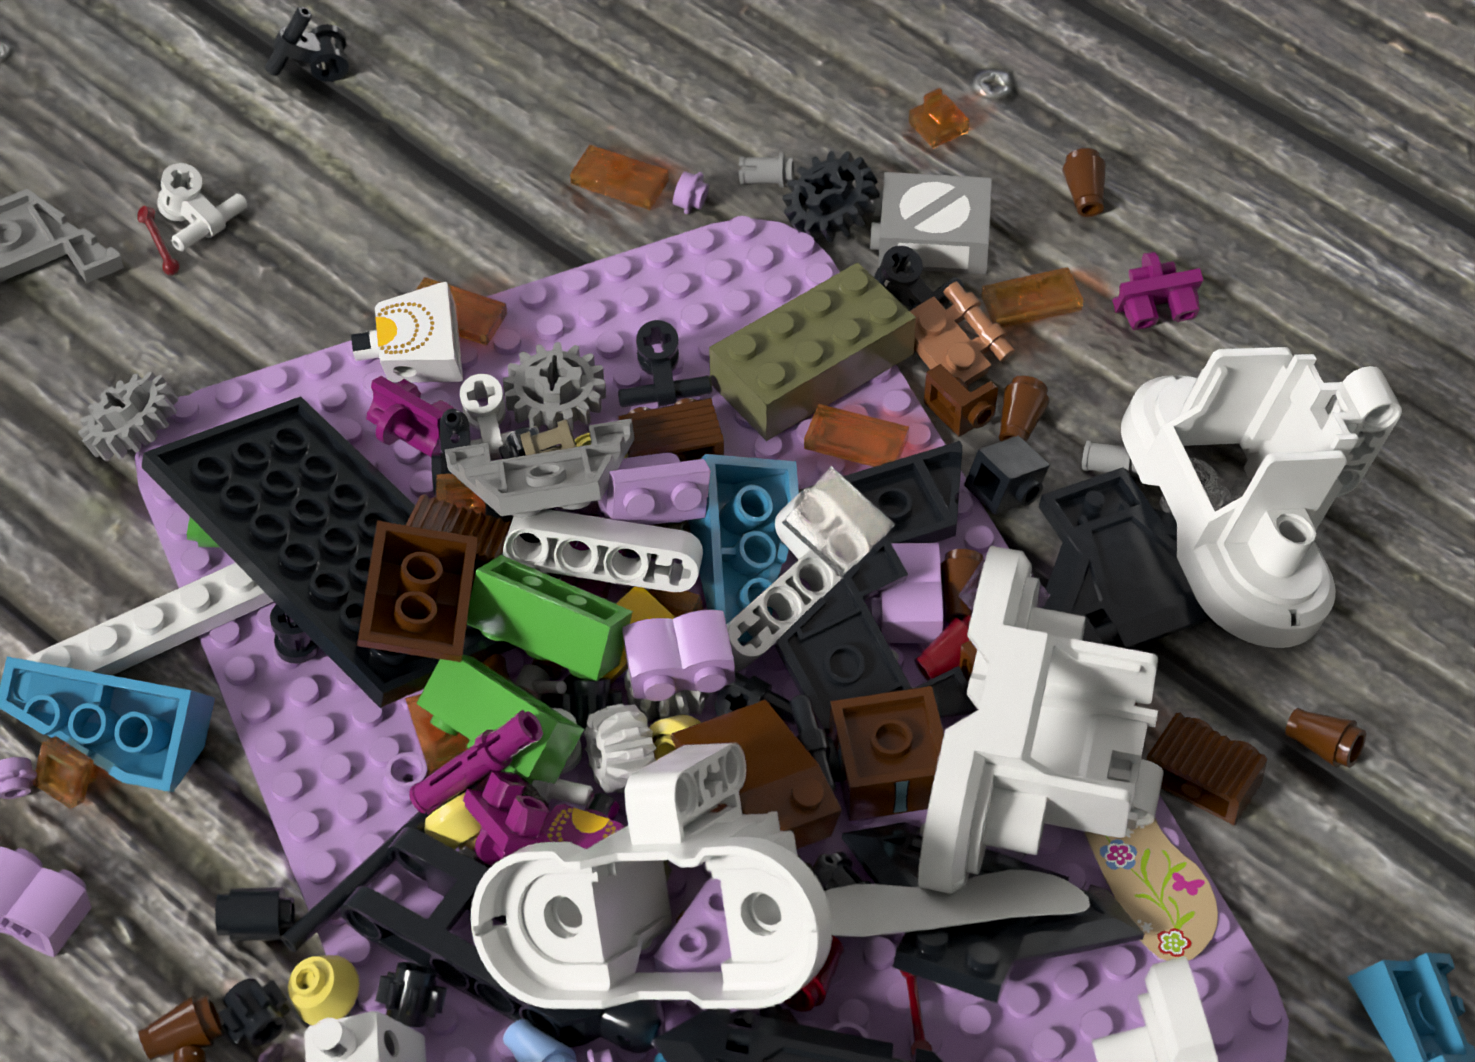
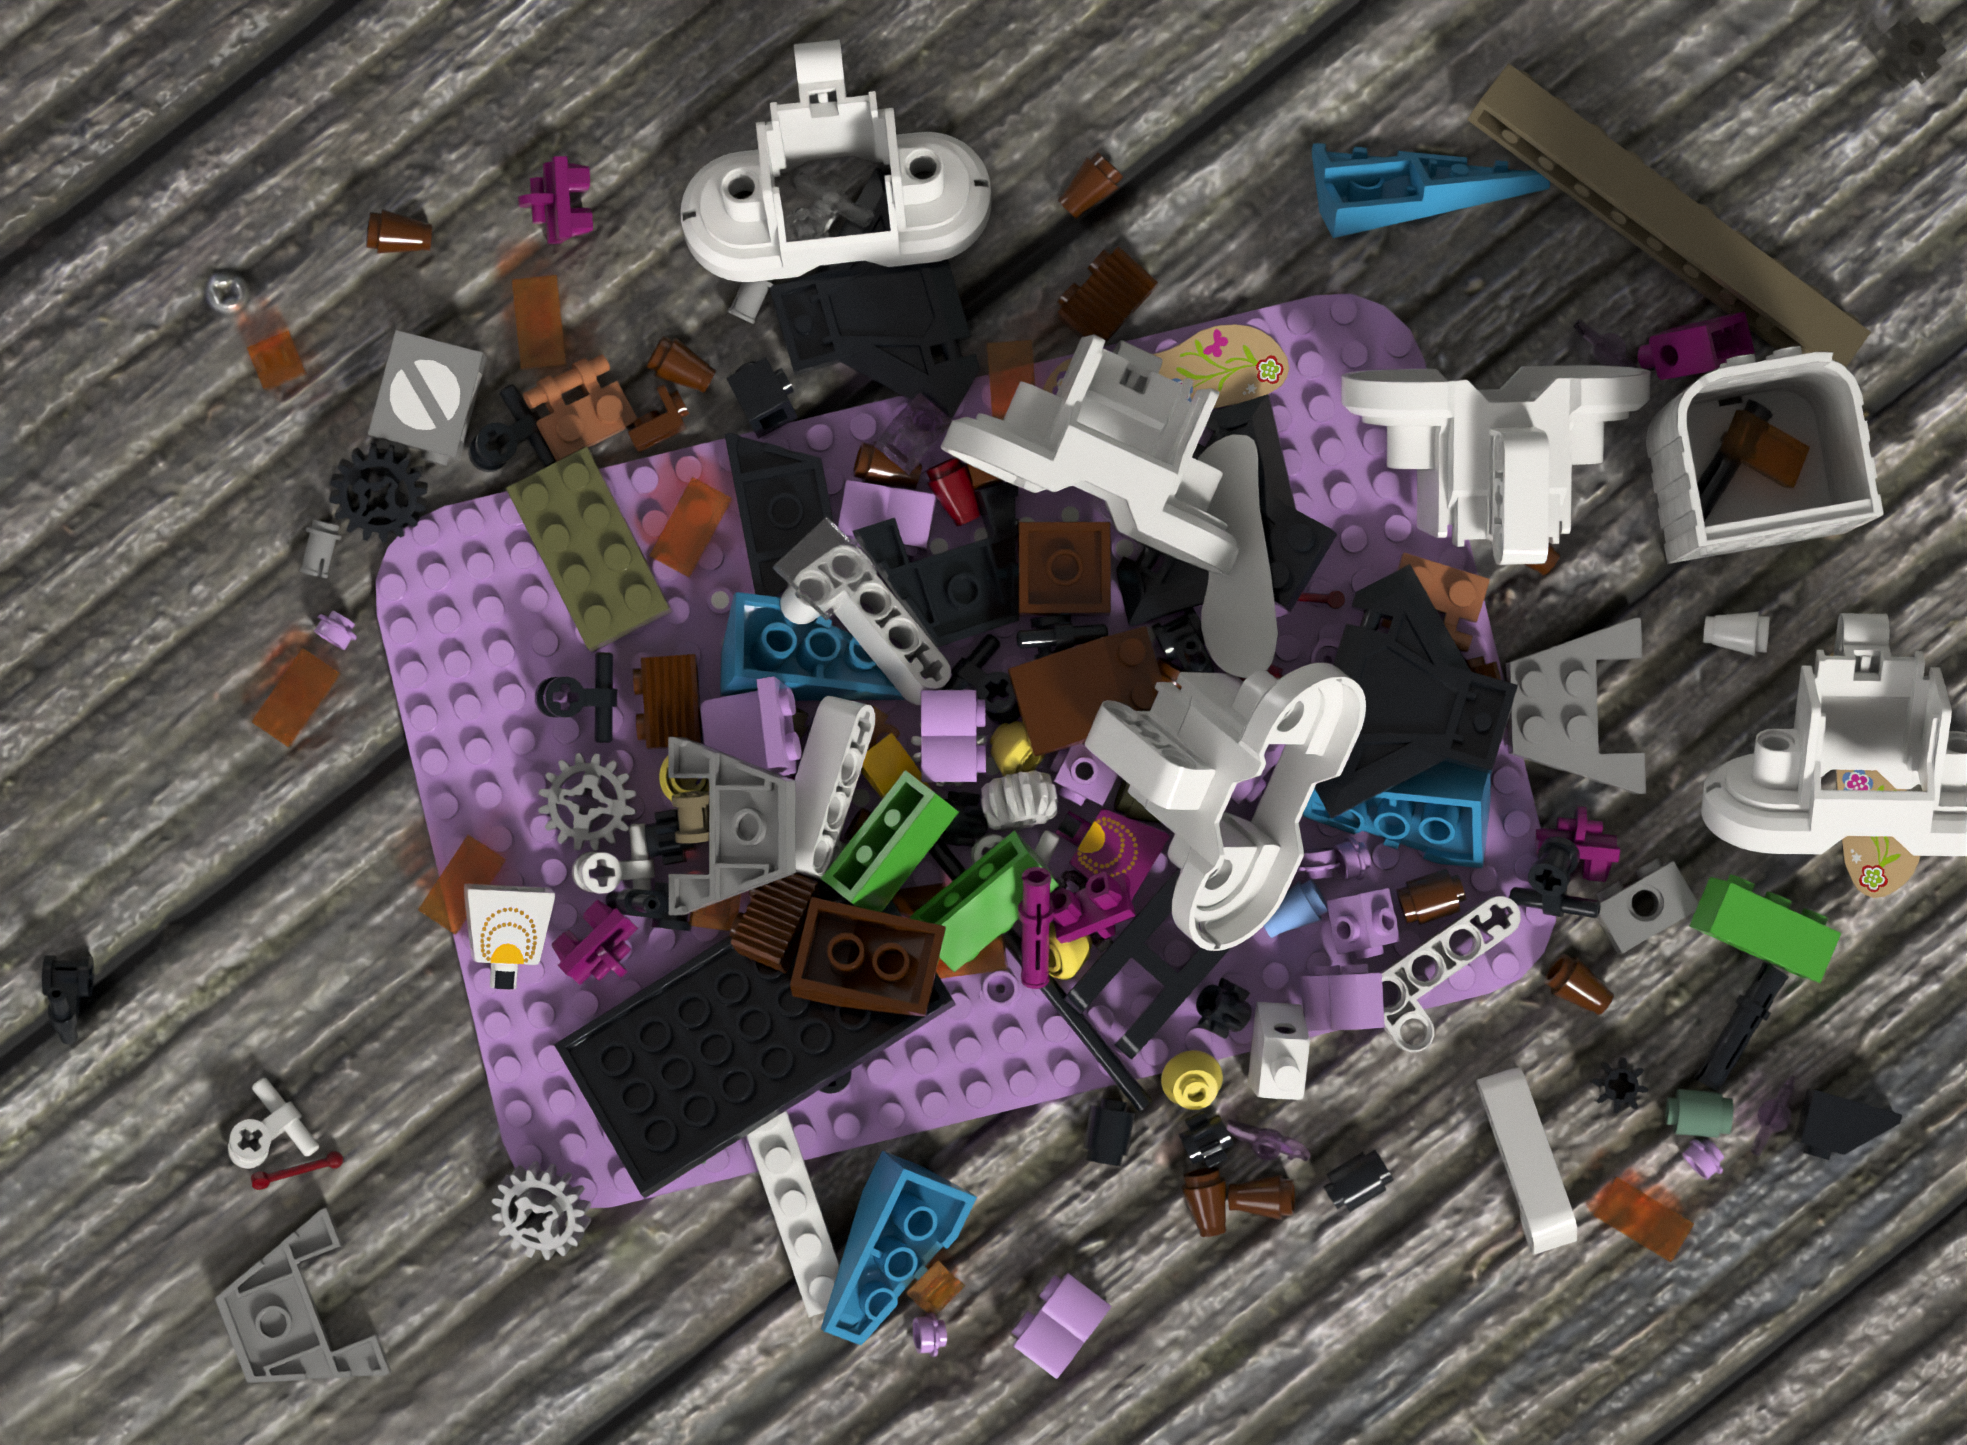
camera: 80 degrees left, 35 degrees up
light grey hand [515,664,567,700] -> none

